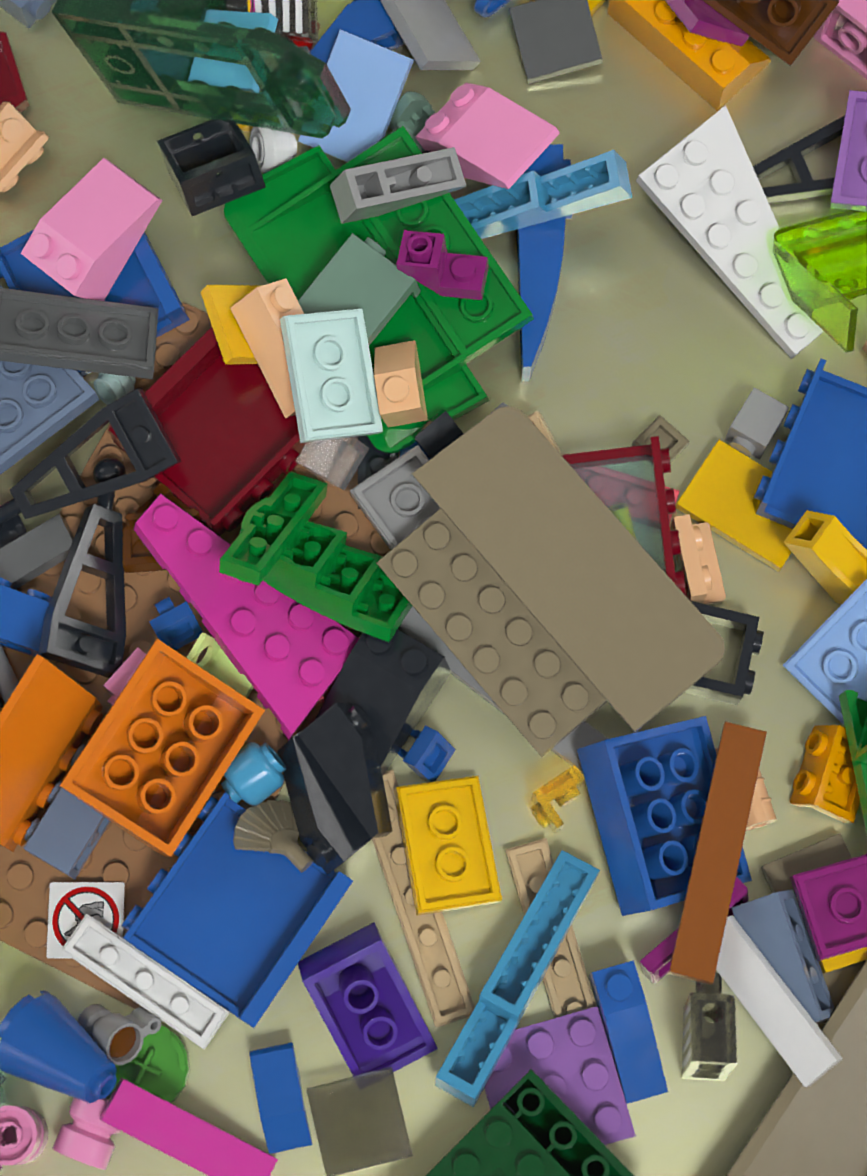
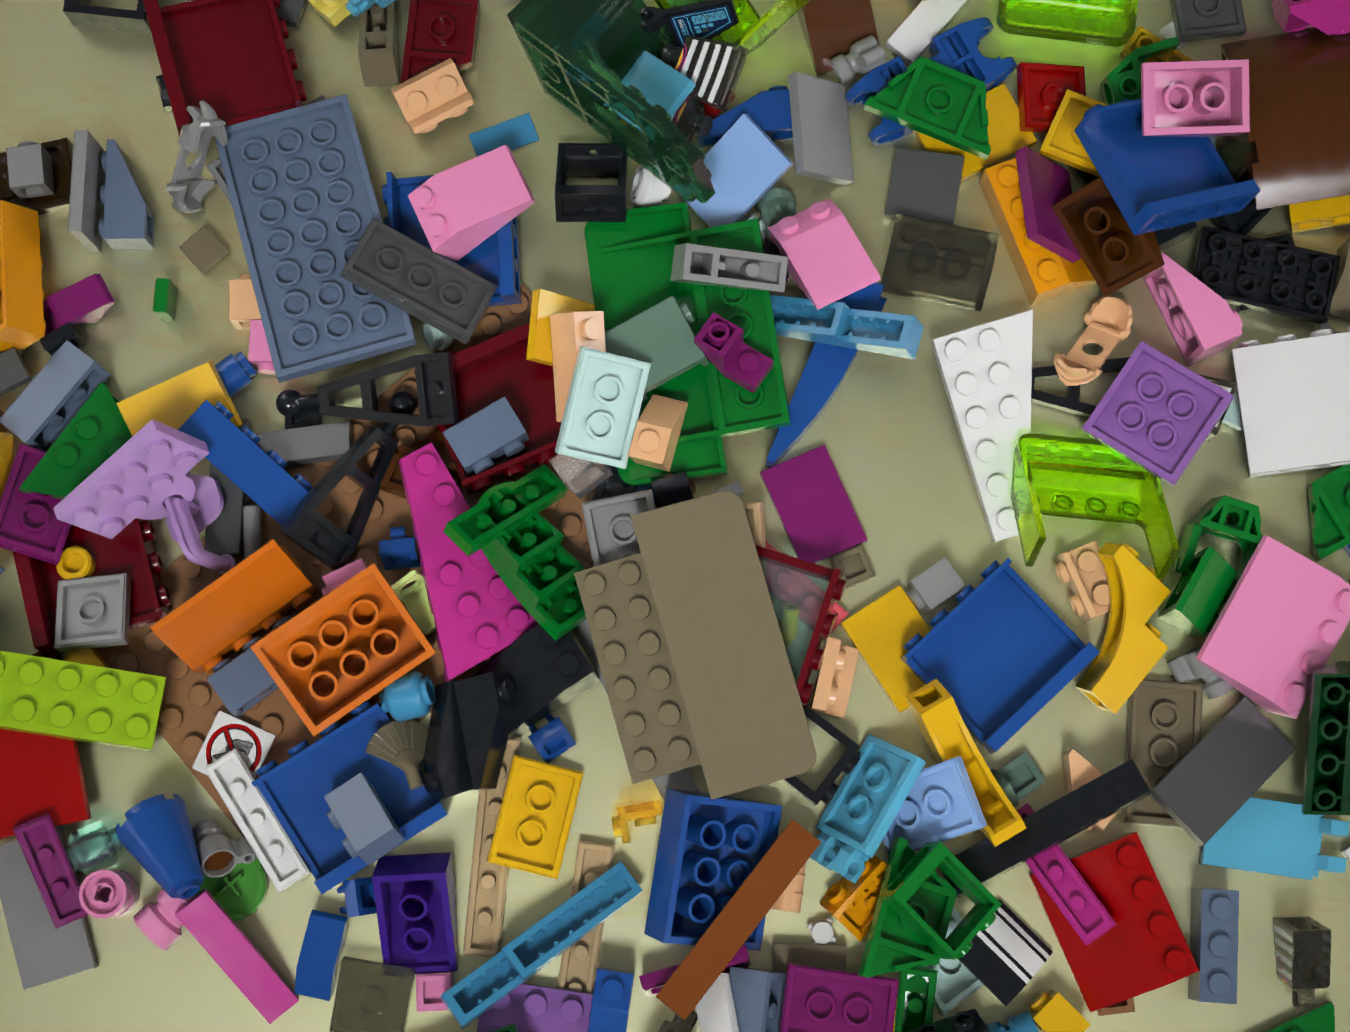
camera: 25 degrees right, 5 degrees up
none -> sand blue brick [324,772,405,866]
none -> blue tile [337,877,377,918]
none -> bright pink tile [416,972,454,1012]
none -> sand blue brick [443,396,529,475]
none -> dark azure sticker [469,113,539,156]
none -> magenta tile [760,445,867,564]
none -> white piece [807,917,837,944]
none -> medium azure tile [810,734,926,883]
none -> clear smoke slope [881,214,999,312]
none -> light nougat piece [1054,295,1133,386]

